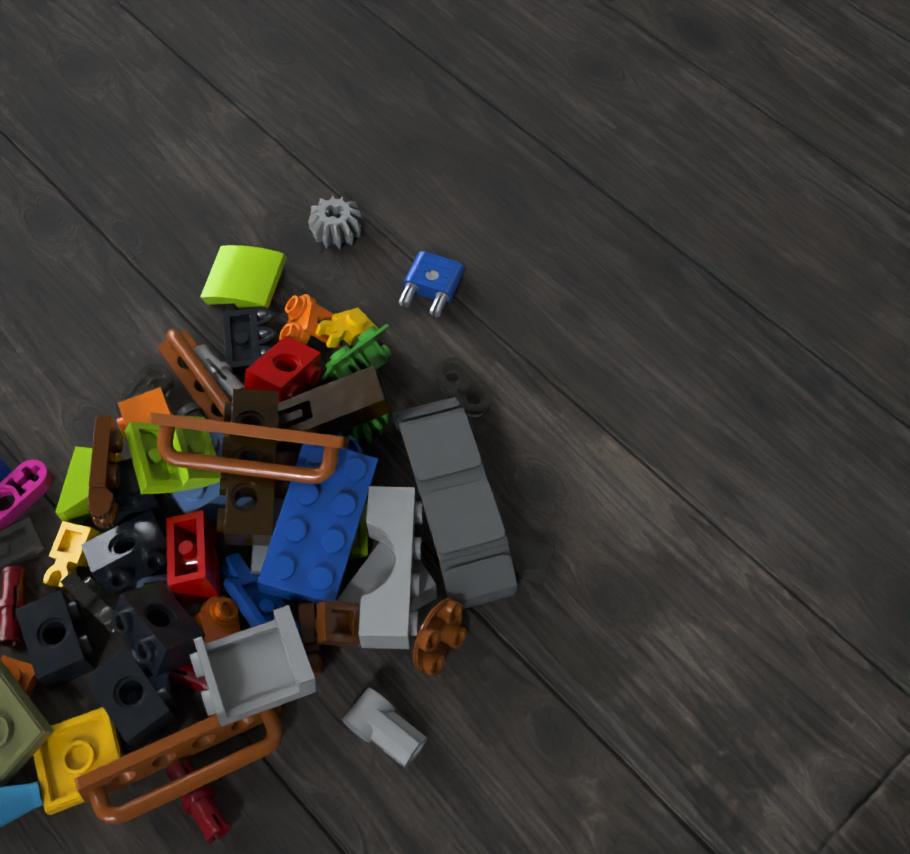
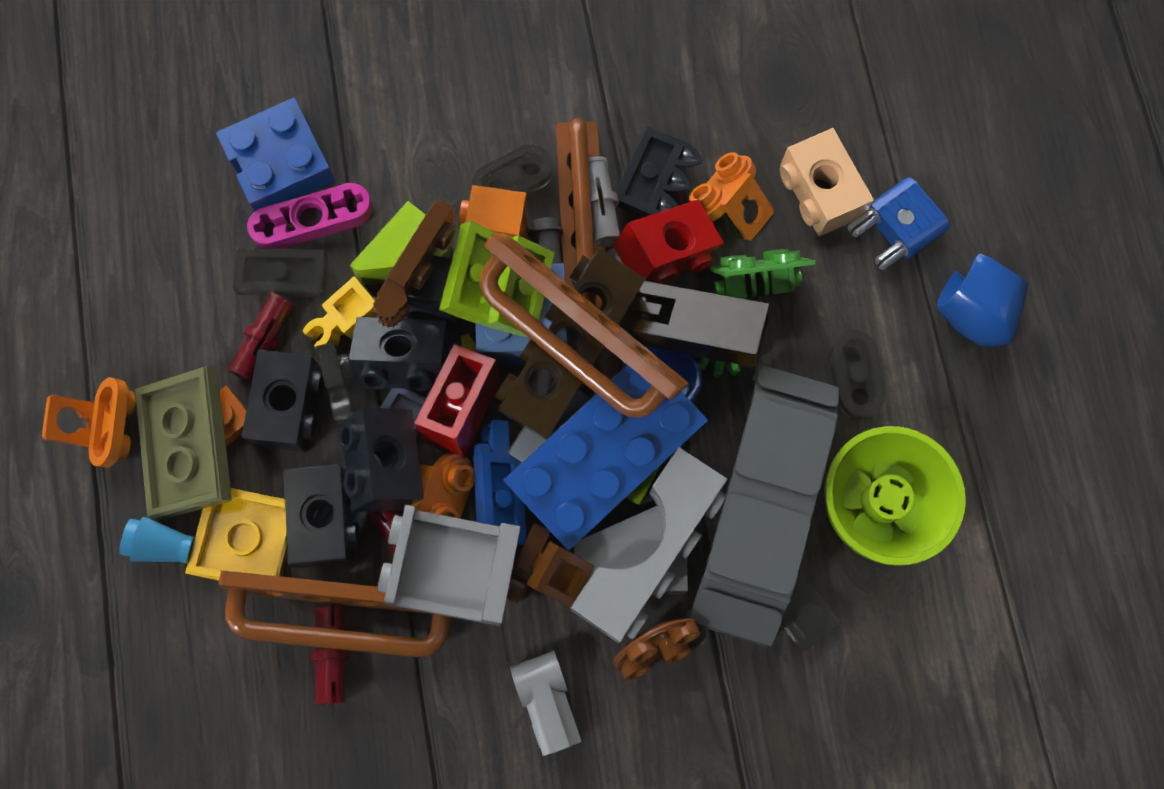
camera: 30 degrees right, 15 degrees up
lime slope [200,245,287,310] -> none
light grey gear [308,194,363,250] -> none
yellow plate [315,308,378,348] -> none
none -> light nougat brick [780,128,874,237]
none -> lime piece [824,426,966,566]
none -> blue piece [937,254,1029,347]

